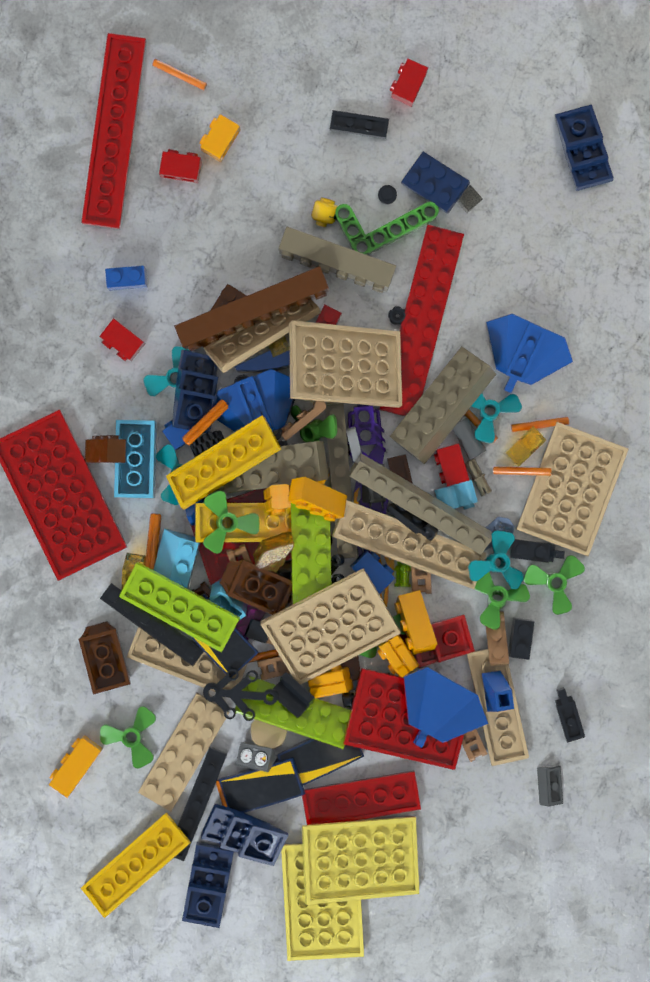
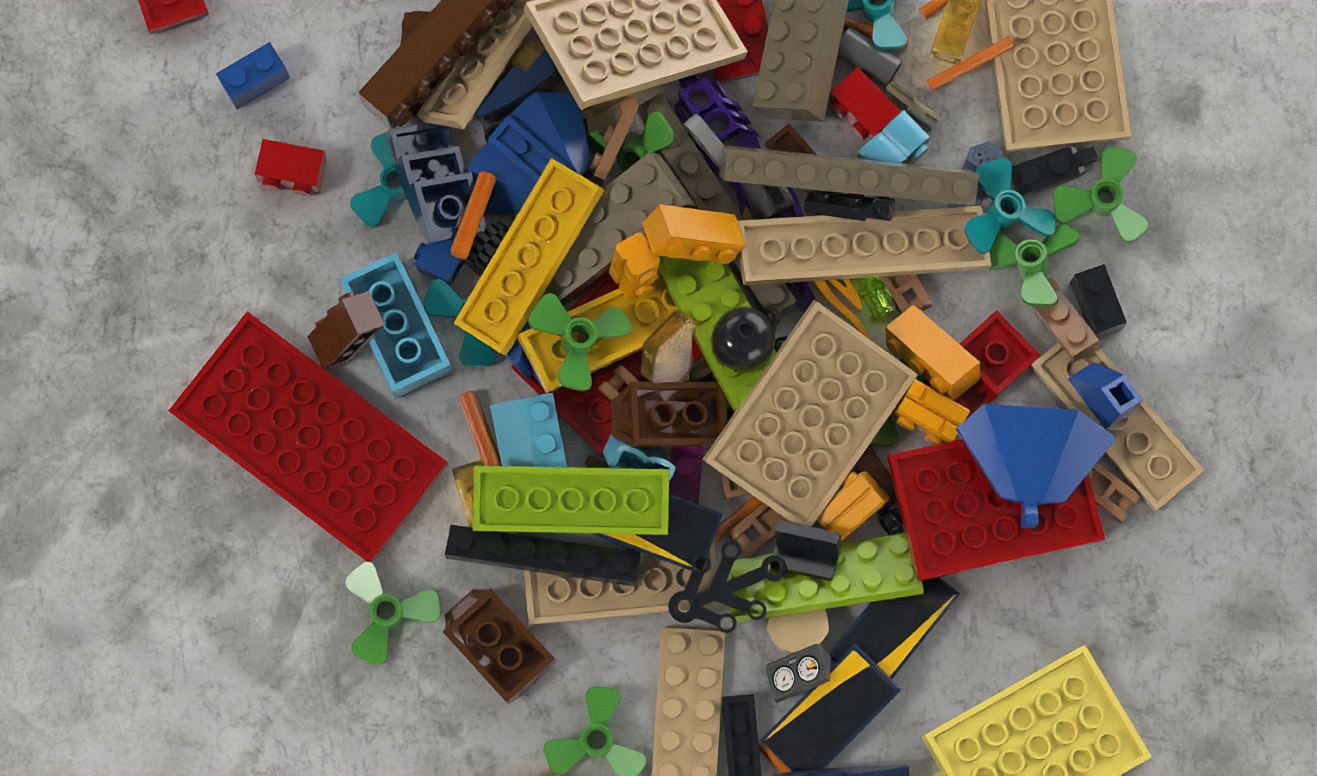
camera: 25 degrees left, 10 degrees down
black slope [244,618,269,643] -> none
red plate [302,770,421,825] -> none
blue brick [350,550,395,595] -> none
dark grey slope [537,765,563,807] -> none
black hinge [555,687,585,743] -> none
none -> bright green piece [345,562,441,665]
none -> black cylinder [710,307,775,373]

